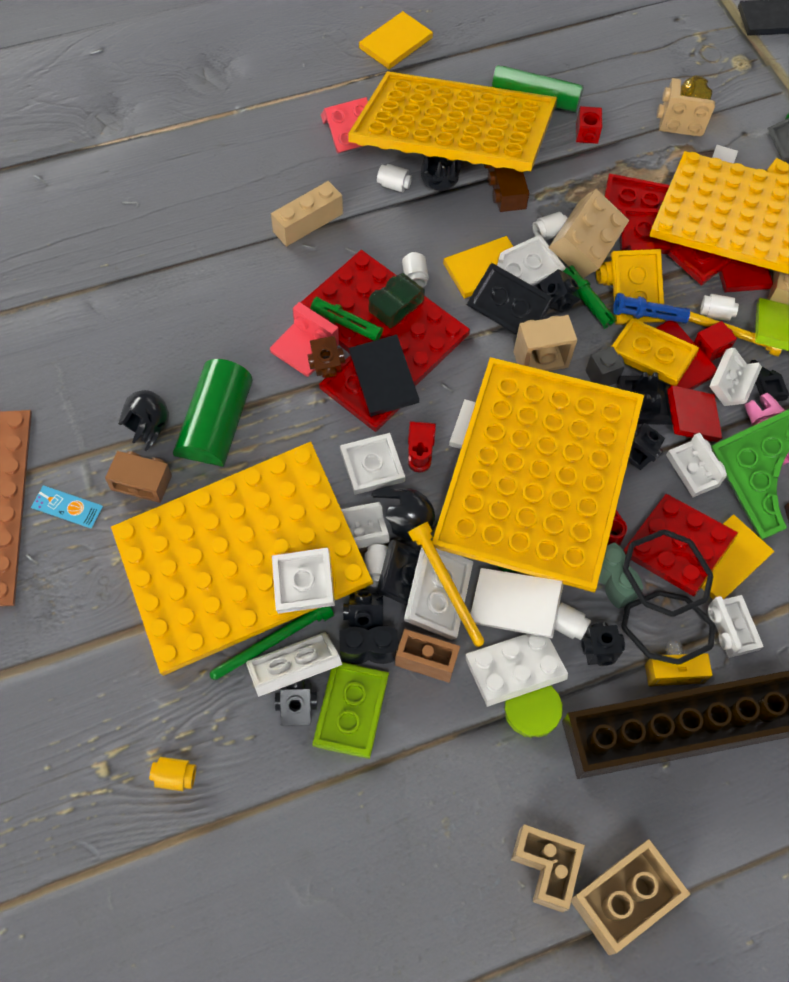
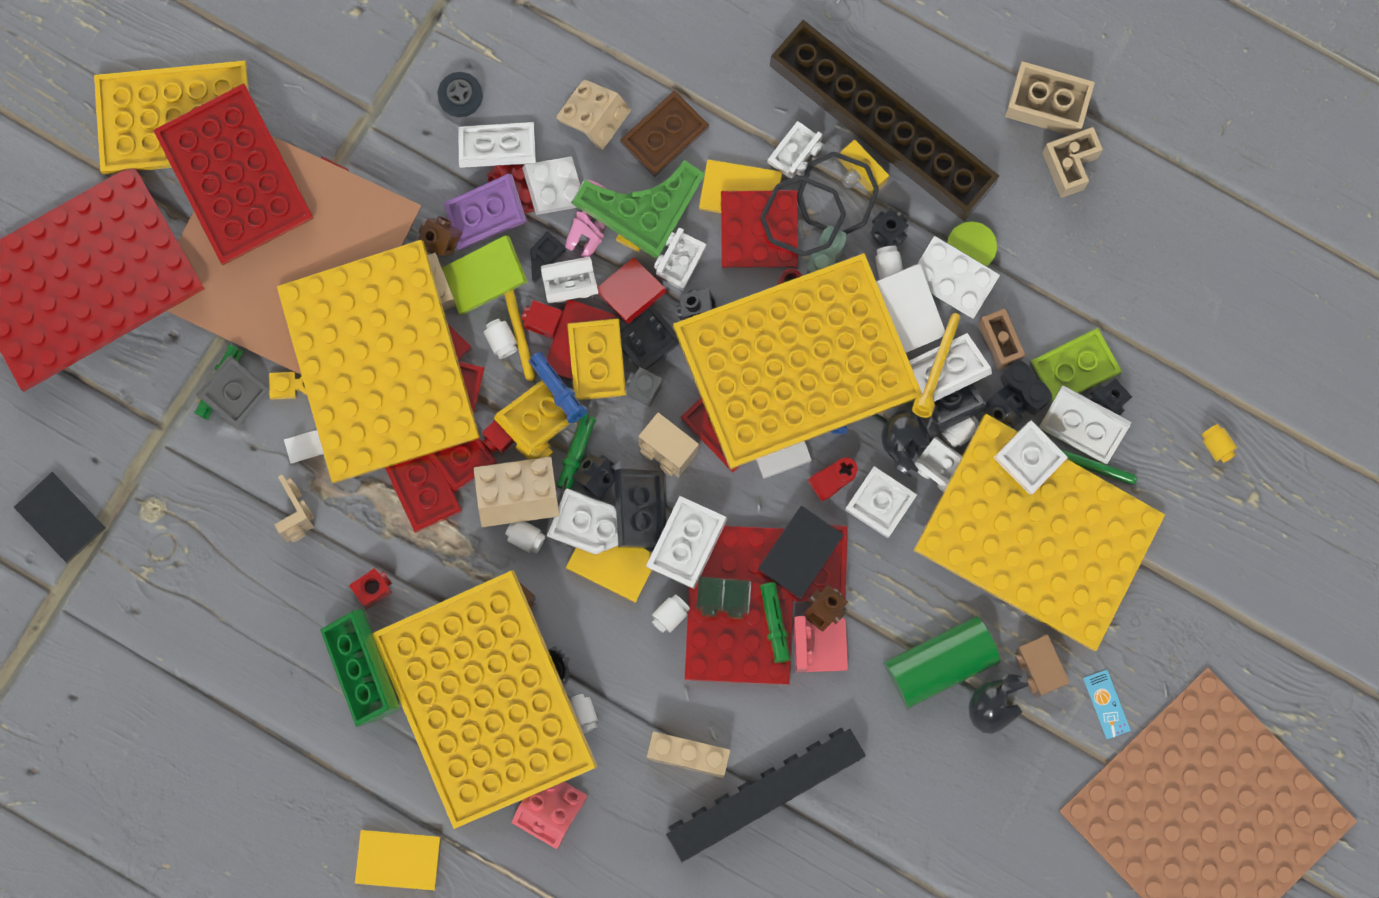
camera: 130 degrees left, 15 degrees up
clear yellow hair [680,75,712,100] -> none
none -> white plate [646,496,728,589]
none -> black brick [666,727,866,863]

